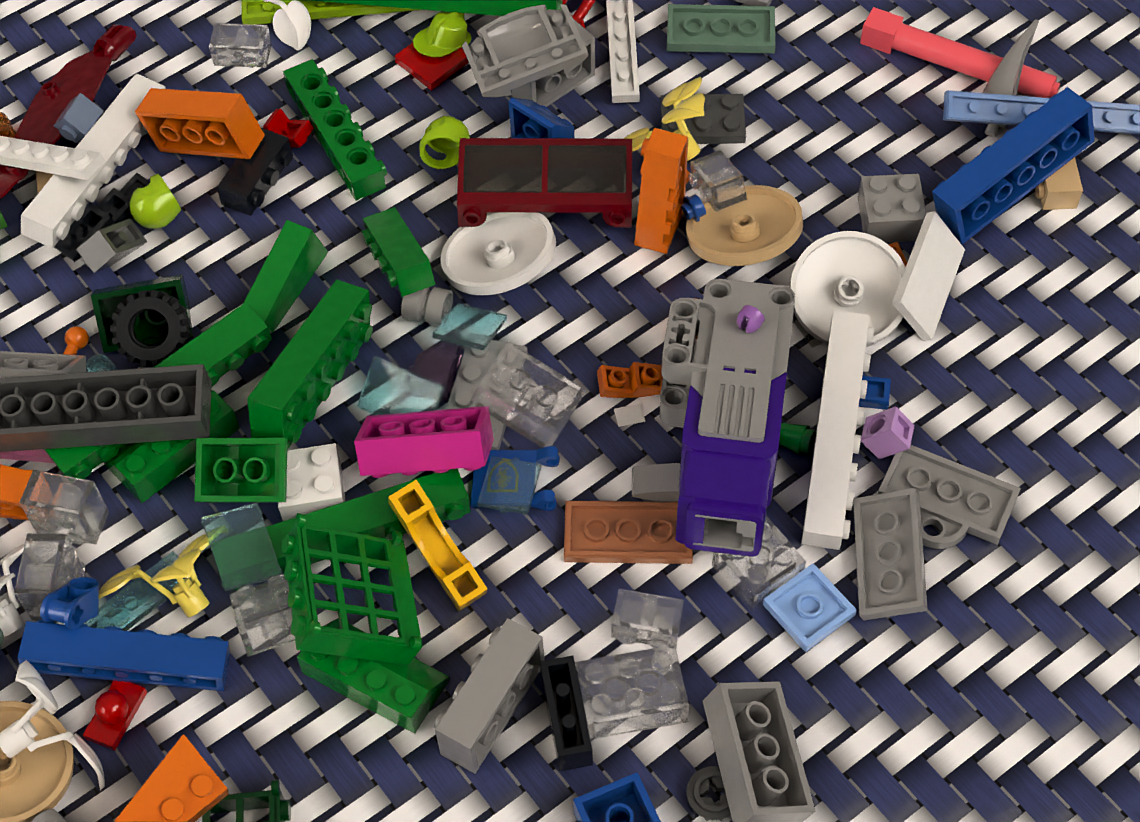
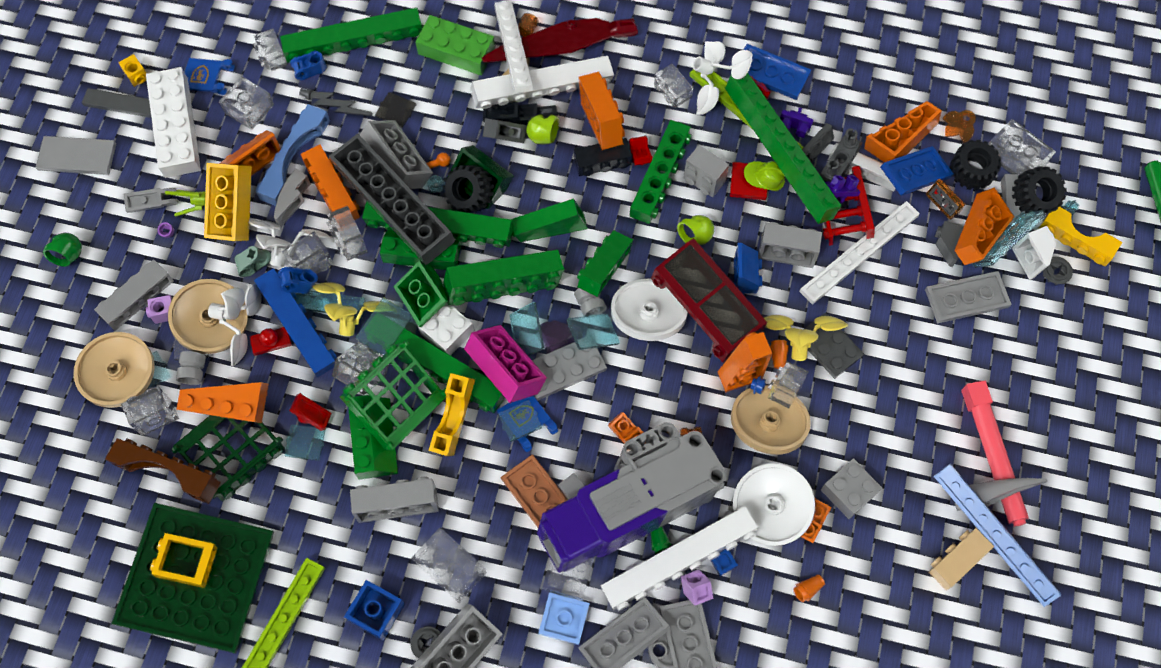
camera: 50 degrees right, 10 degrees up
sand blue brick [53,93,104,143] -> none
light grey slope [462,4,589,97] -> none
clear brick [470,341,587,448] -> none
black brick [540,655,593,771] -> none
clear brick [611,589,684,650] -> none
white sticker [614,404,645,427] -> none
sand green plate [667,4,775,54] -> none
medium lavender hinge [736,305,765,333] -> none
white tile [892,211,965,341] -> none
blue brick [932,87,1095,245] -> none
none -> clear light blue piece [284,425,325,461]
none -> red tile [289,393,332,431]
none -> light grey brick [684,145,729,197]
none -> orange cone [793,575,825,602]

